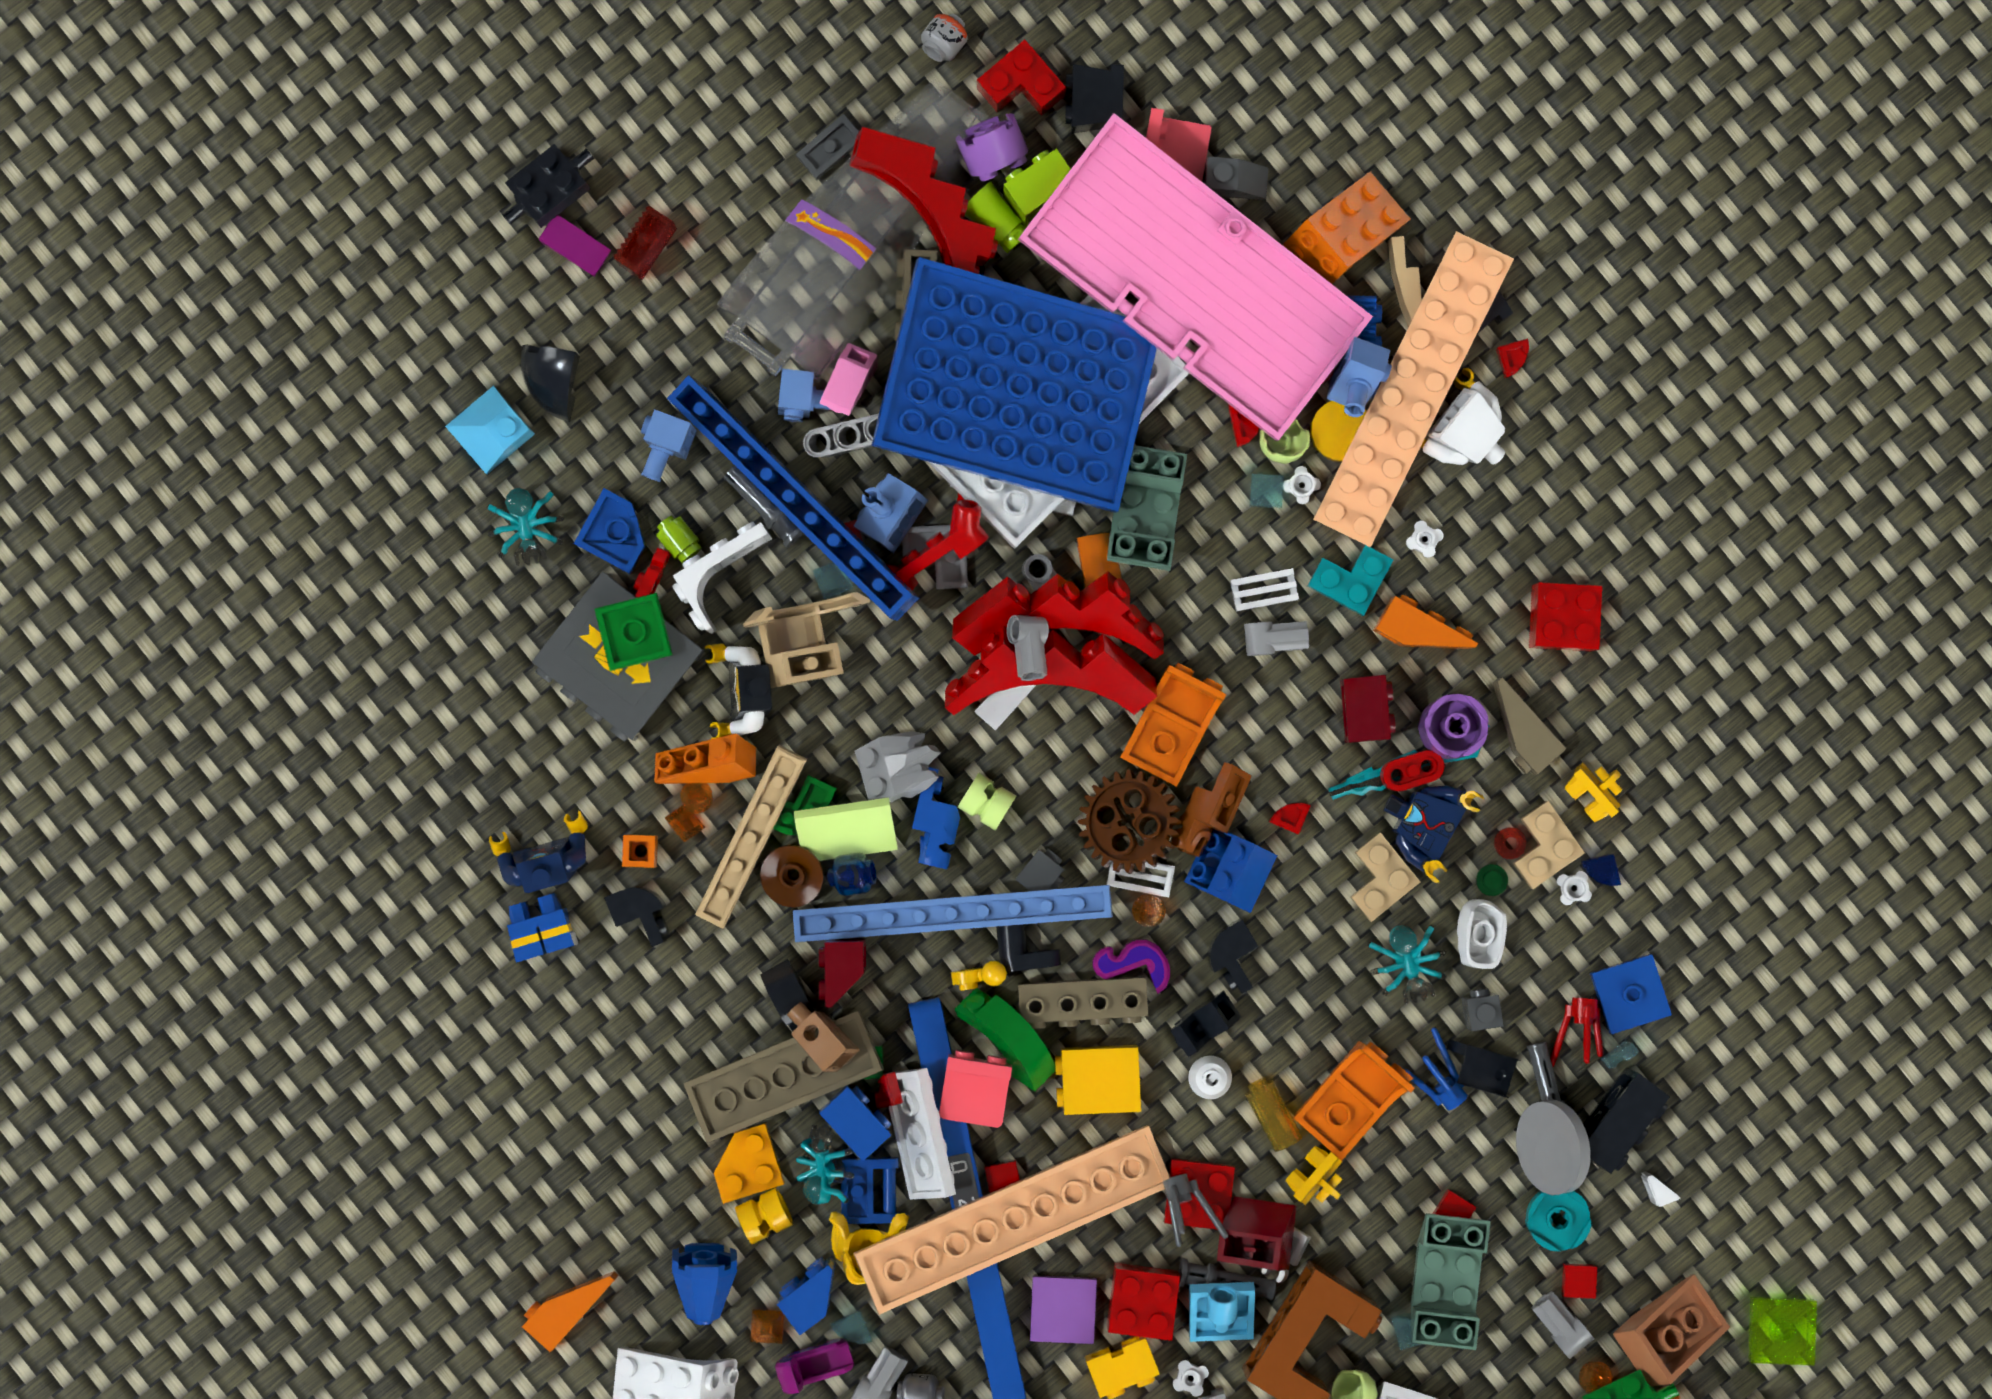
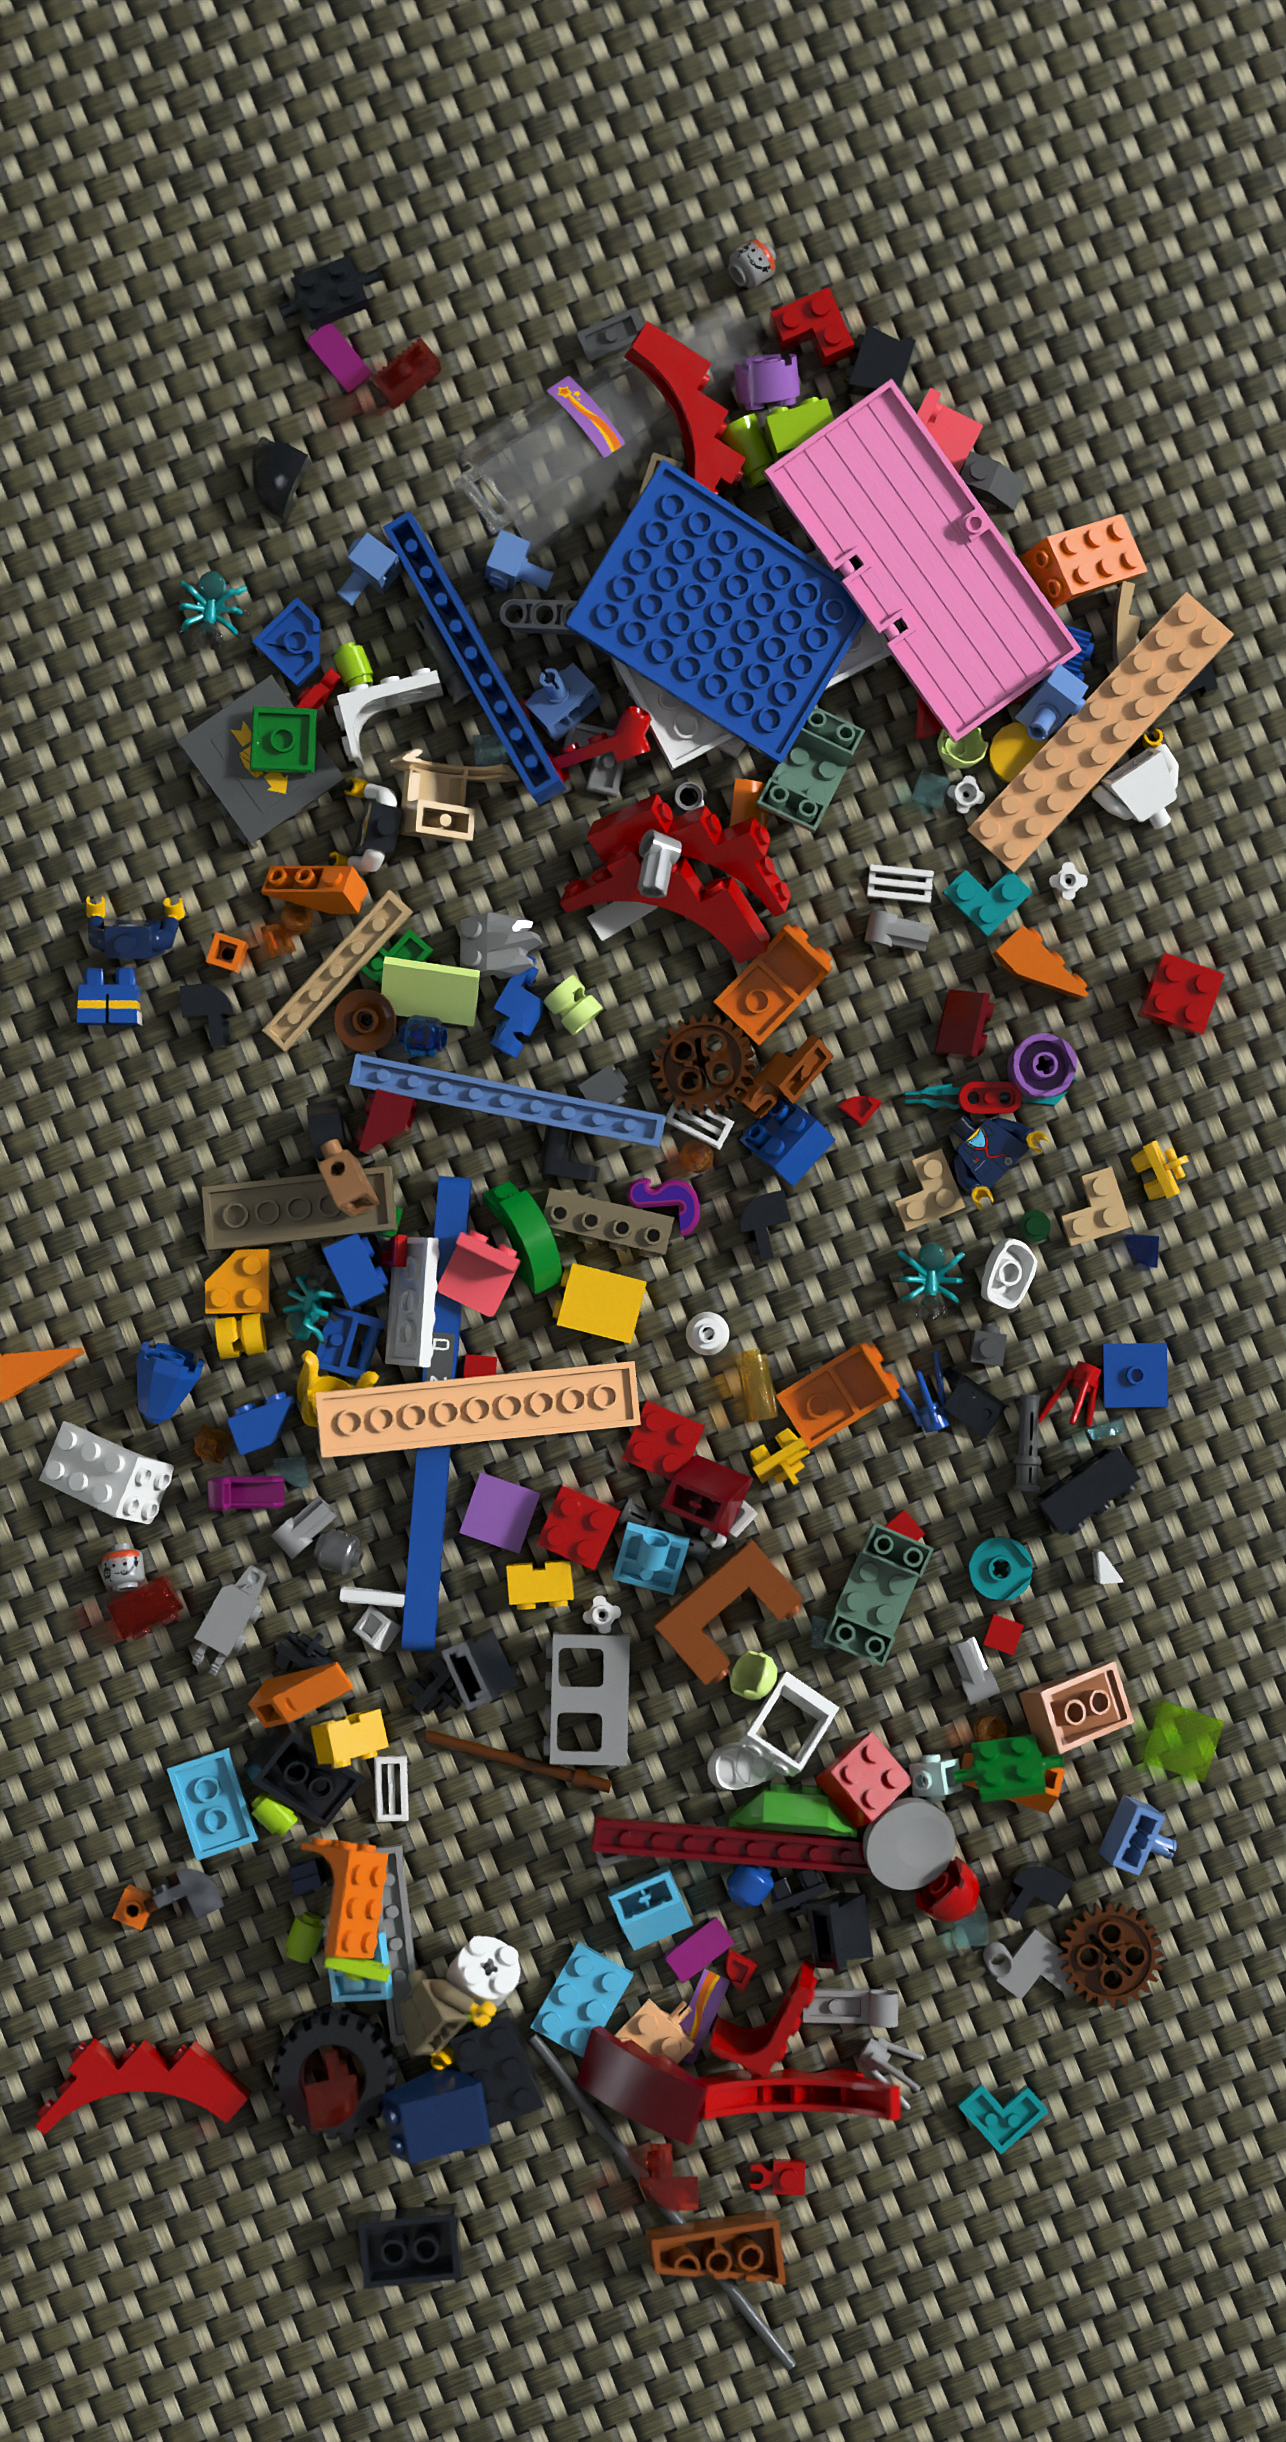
camera: 15 degrees right, 0 degrees up
medium azure slope [445,385,535,475] -> none
bright pink slope [820,343,878,416] -> none
yellow plate [951,961,1007,991] -> none
dark grey plant [1163,1174,1228,1247] -> none
black brick [1170,990,1242,1057] -> none
dark tan slope [1493,677,1566,775] -> none
clear red plate [1494,827,1526,859] -> none
red tile [1496,338,1529,379] -> none
light grey piece [1516,1100,1590,1195] -> none
white plate [1557,871,1592,905] -> none

